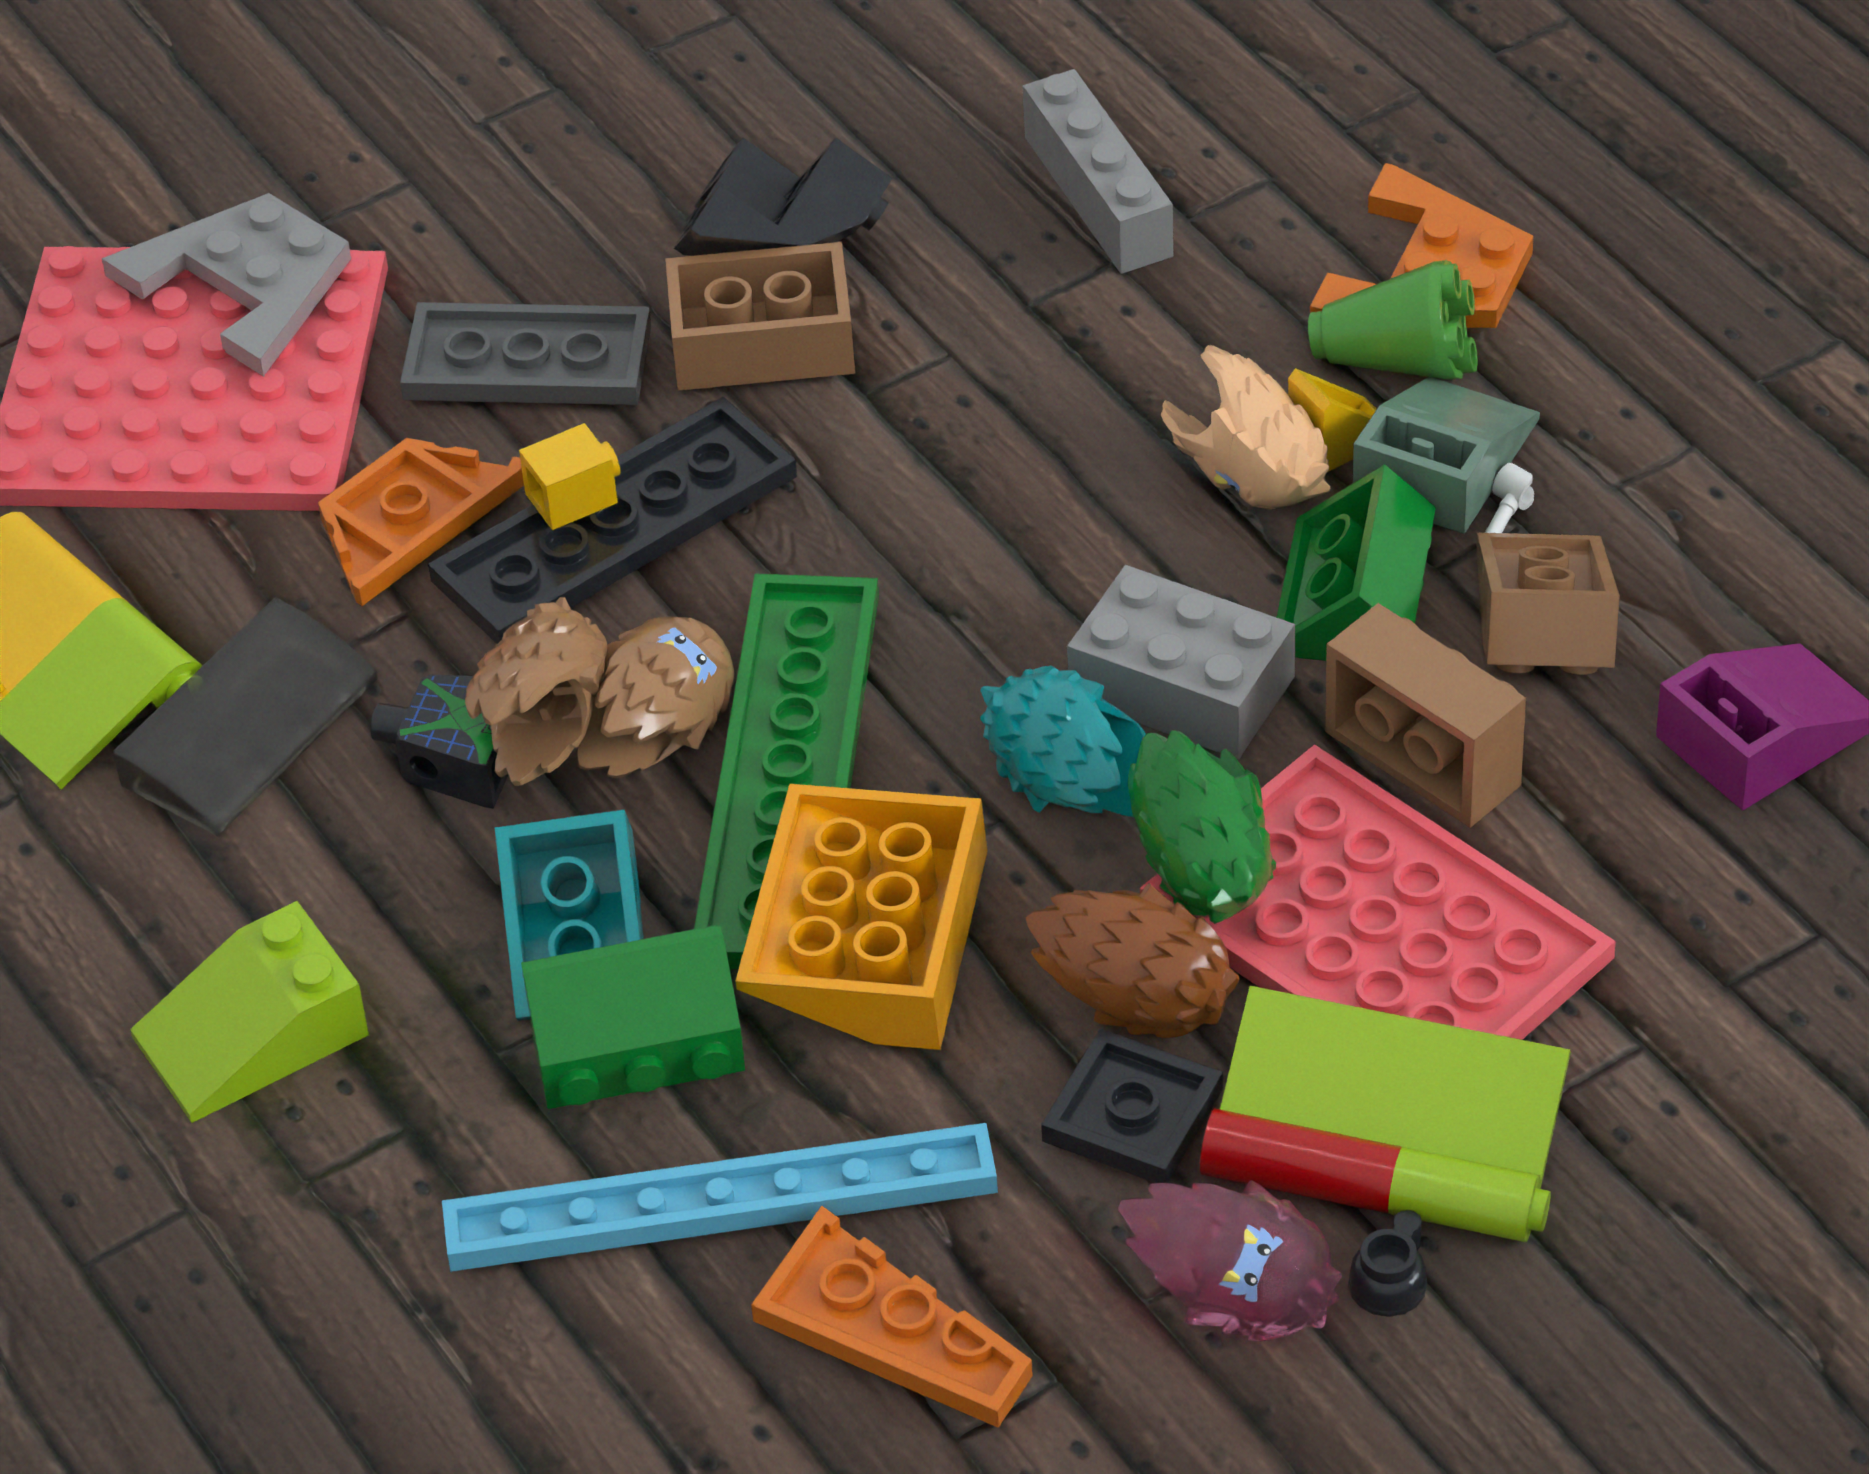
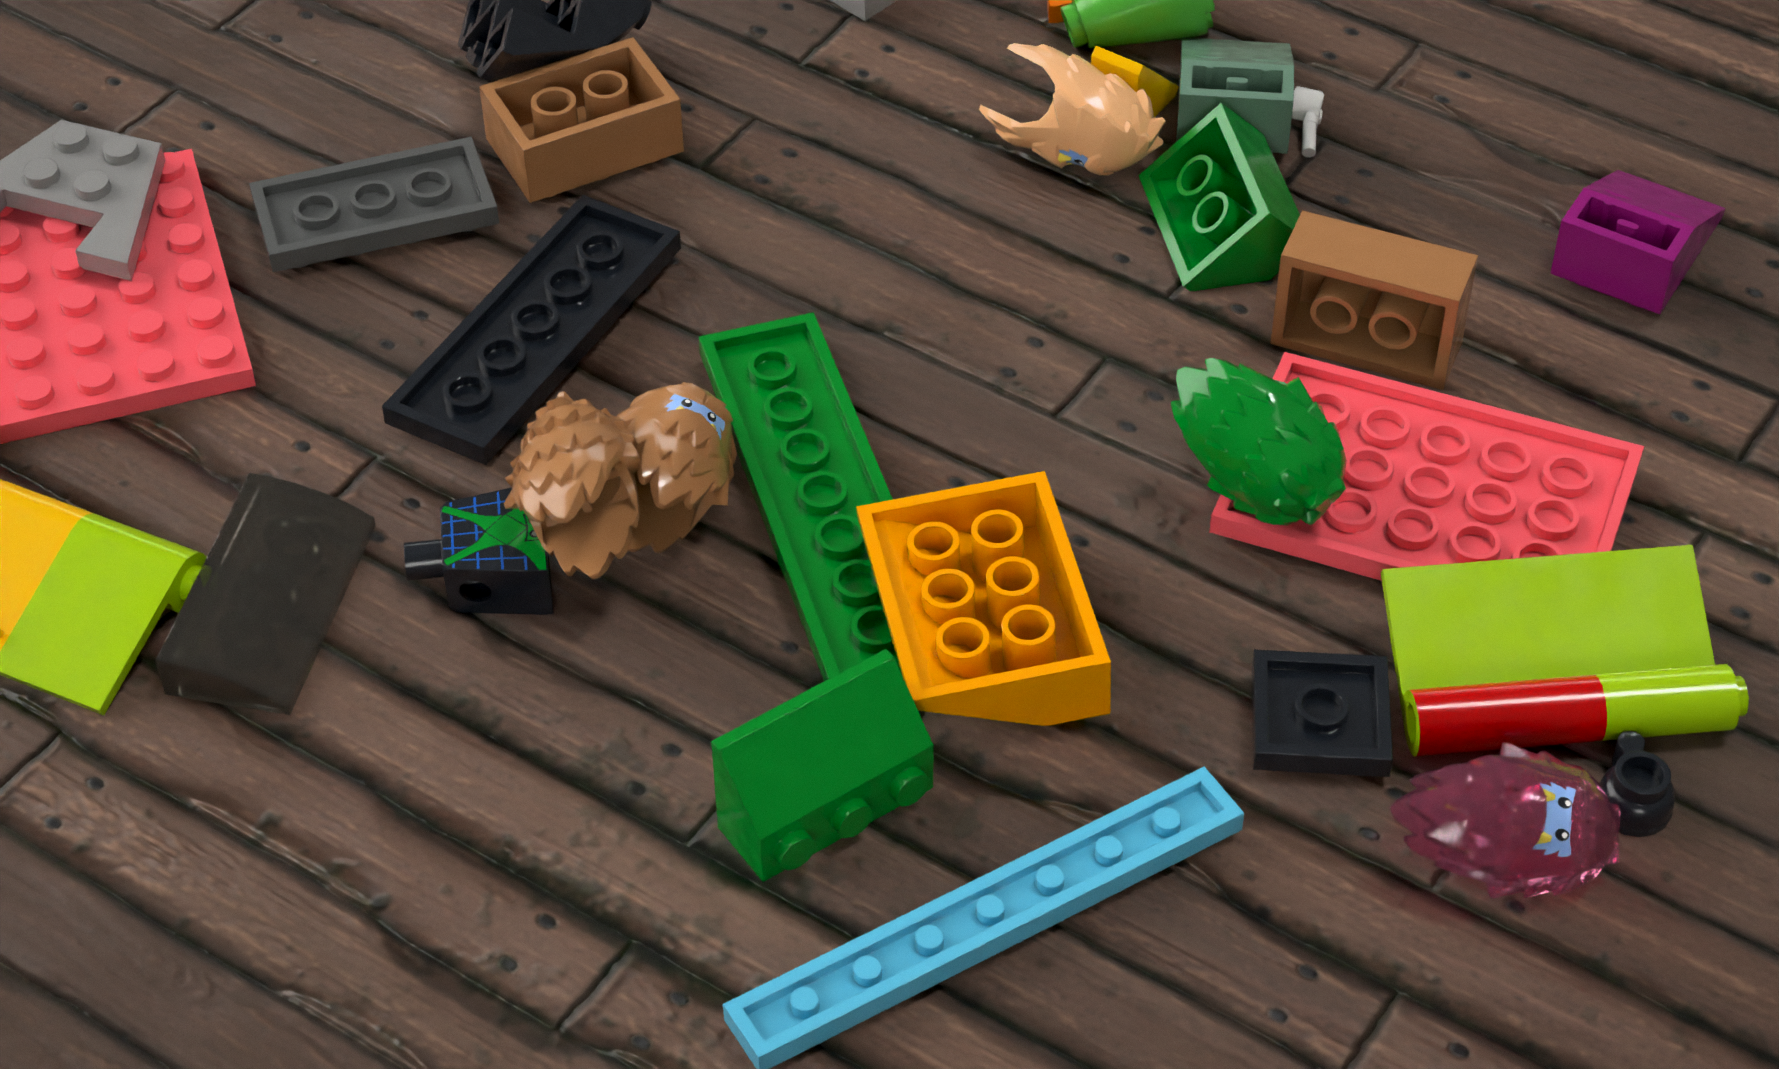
camera: 25 degrees left, 0 degrees up
lime slope [130,901,369,1123] -> none
orange wing [318,438,524,606] -> none
teal slope [495,809,644,1021] -> none
yellow brick [519,423,621,530] -> none
orange wing [751,1206,1033,1428] -> none
teal head [980,666,1146,817] -> none
dark orange head [1025,884,1239,1038] -> none
light grey brick [1067,565,1295,760] -> none
medium nougat slope [1476,533,1620,675] -> none

